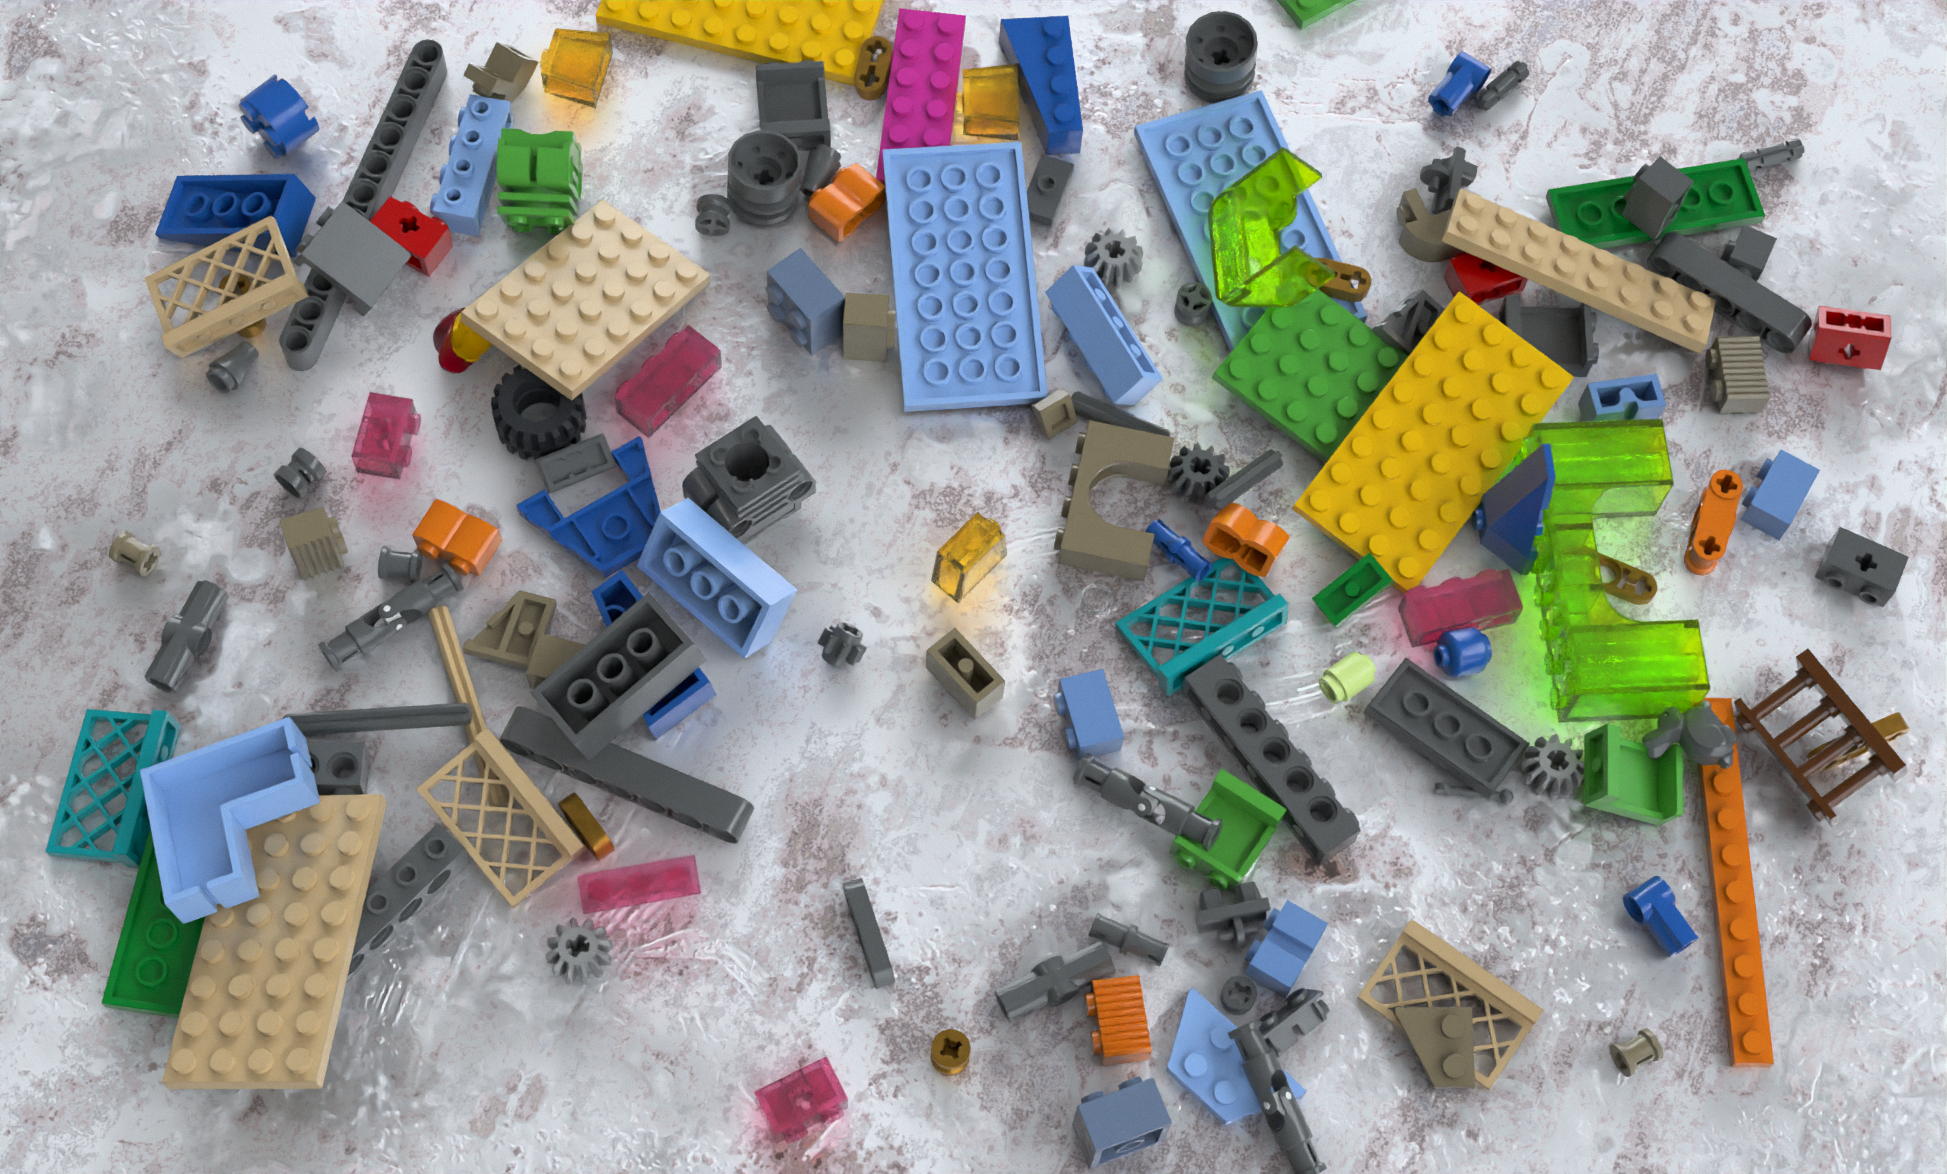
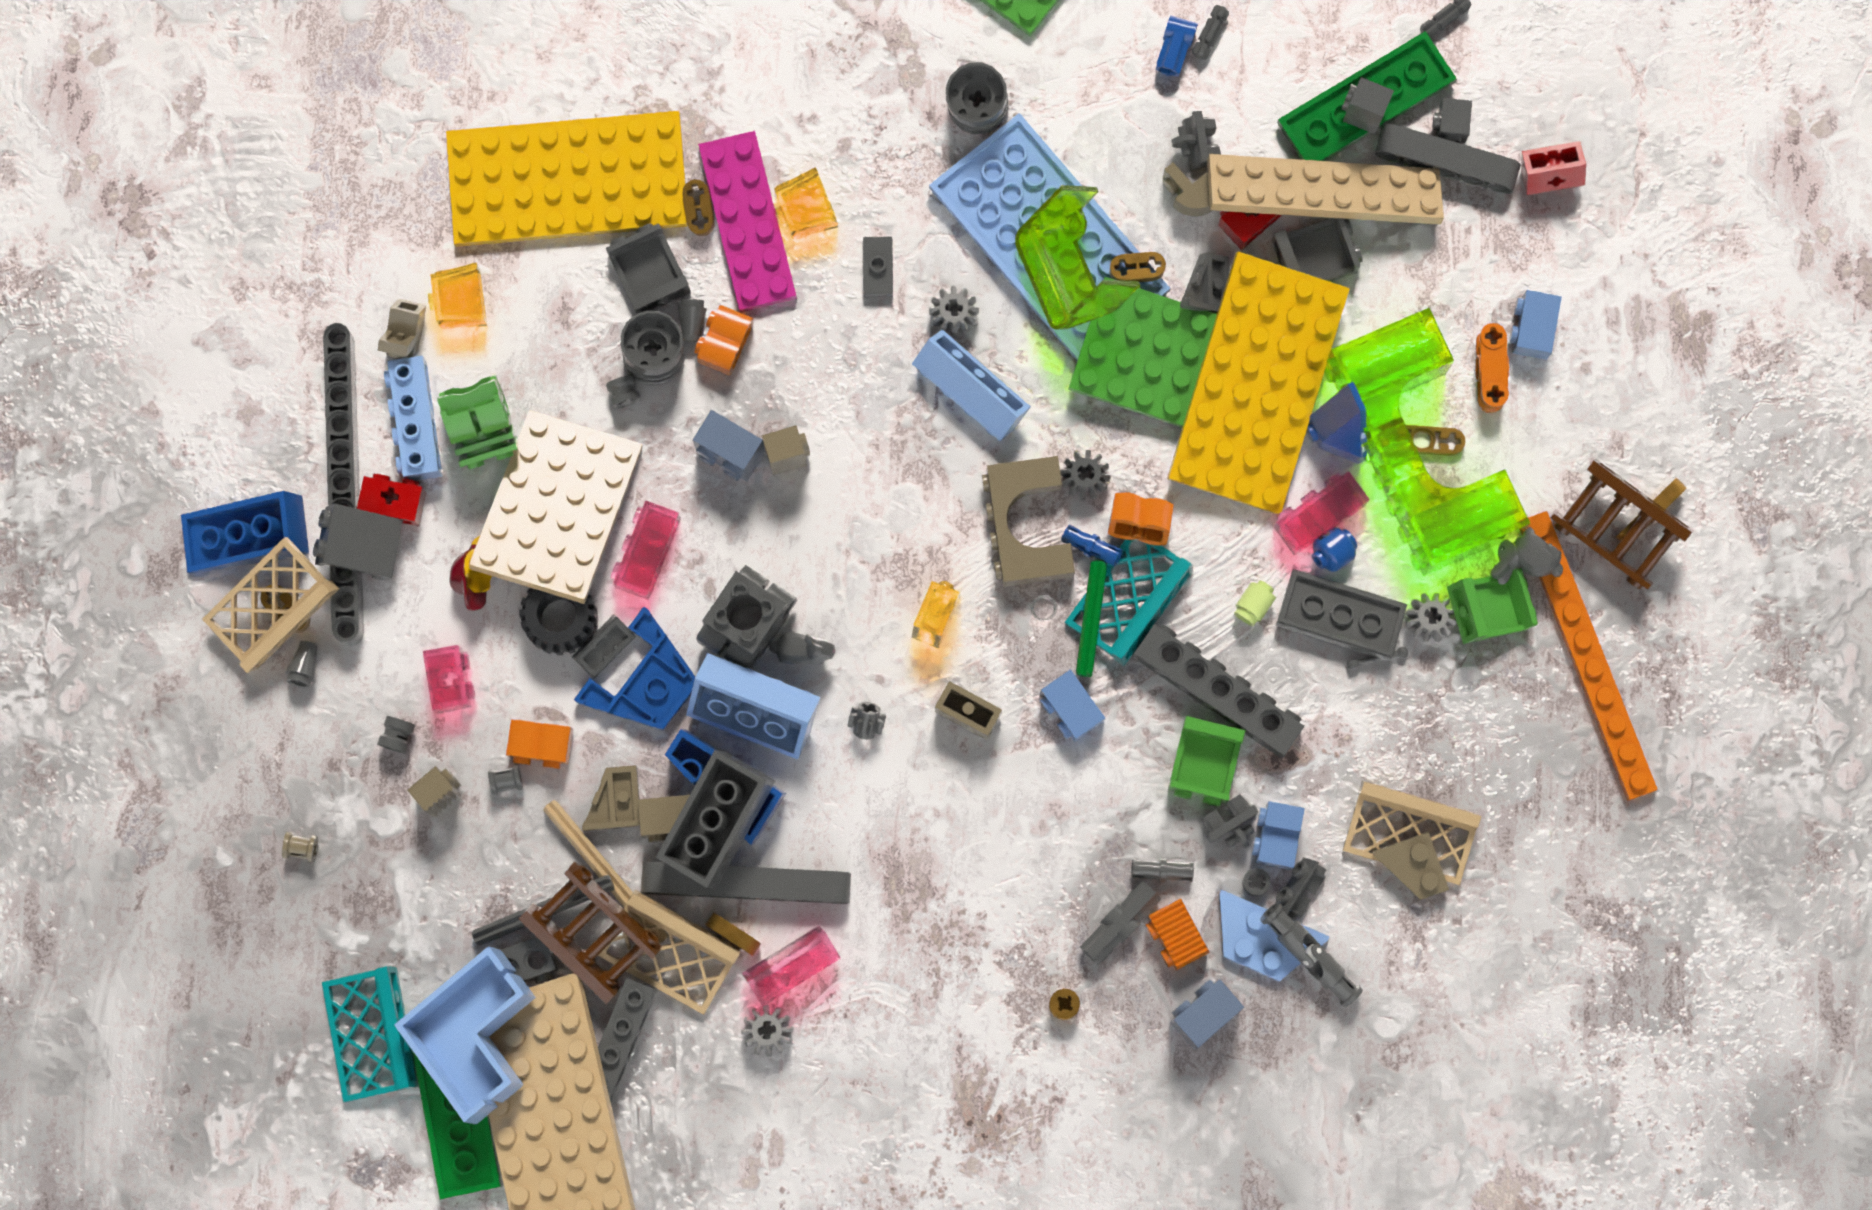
camera: 15 degrees left, 15 degrees up
dark grey piece [144,580,229,693] -> none
blue brick [239,74,320,159] -> none
dark grey piece [318,563,464,672] -> none
clear pink brick [754,1056,848,1144] -> none
dark grey beam [842,878,895,989] -> none
light blue plate [882,142,1048,412] -> none
blue wedge [999,15,1083,155] -> none
dark tan tile [1031,388,1078,439] -> none
dark grey axle [1071,391,1170,437] -> none
dark grey piece [1073,753,1223,852] -> none
dark grey wheel [1174,282,1212,326] -> none
dark grey axle [1205,449,1283,511] -> none
green plate [1312,552,1394,629] -> none
medium blue brick [1578,374,1666,435] -> none
dark tan bush [1610,1028,1663,1077] -> none
blue piece [1622,876,1698,958] -> none
dark tan brick [1705,336,1770,414] -> none
dark grey brick [1815,527,1909,607] -> none
none -> reddish brown fence [519,861,662,1004]
none -> dark grey animal [769,632,836,665]
none -> green axle [1076,561,1107,677]

